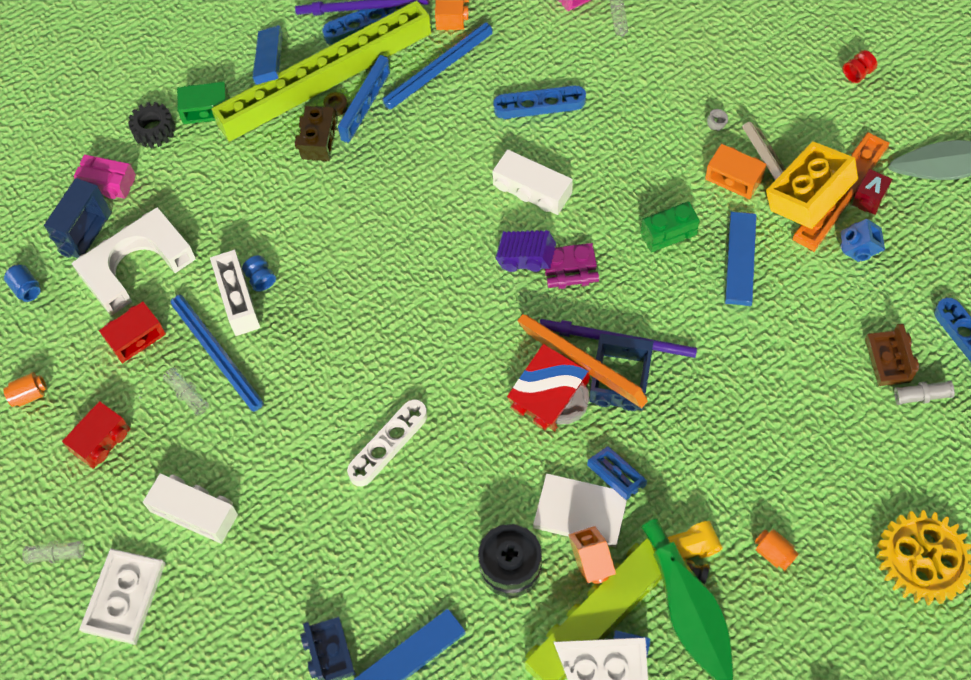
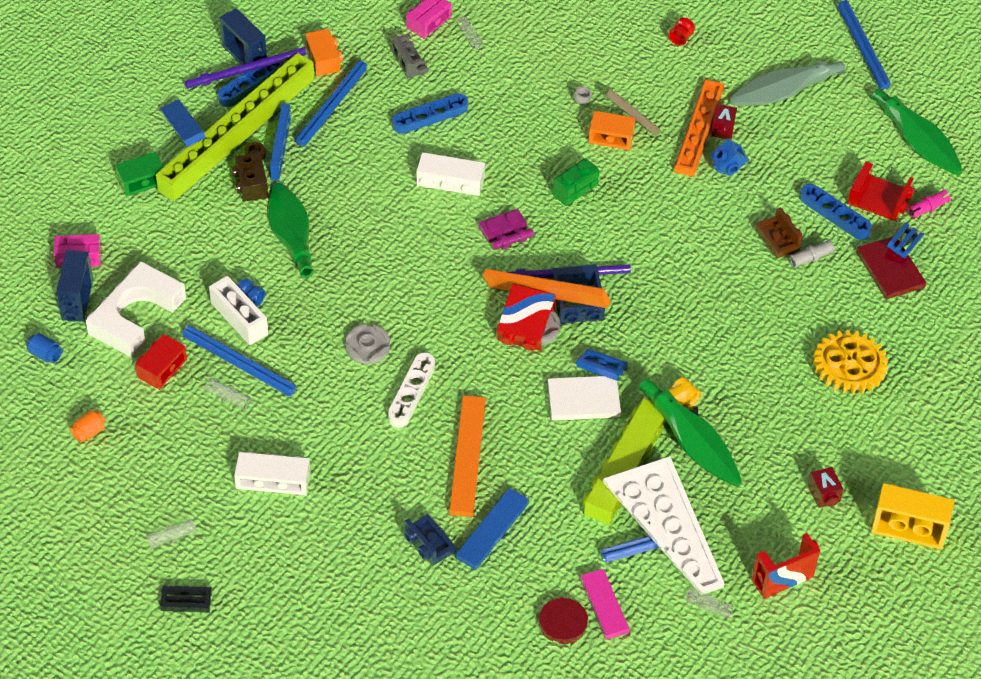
camera: 25 degrees left, 10 degrees down
red brick [62,401,130,469] -> none
white tile [79,548,166,645] -> none
black tyre [128,102,176,148] -> none
black wheel [478,524,542,598] -> none
dark purple brick [495,230,556,272] -> none
brick [568,526,616,584] -> none
blue tile [725,212,756,306] -> none
orange brick [755,528,800,571] -> none
yellow brick [766,141,858,229] -> none
none -> black tile [160,586,212,613]
none -> green animal [268,183,314,278]
none -> light grey tile [345,324,391,364]
none -> dark grey hinge [391,34,428,79]
none -> orange tile [450,396,486,517]

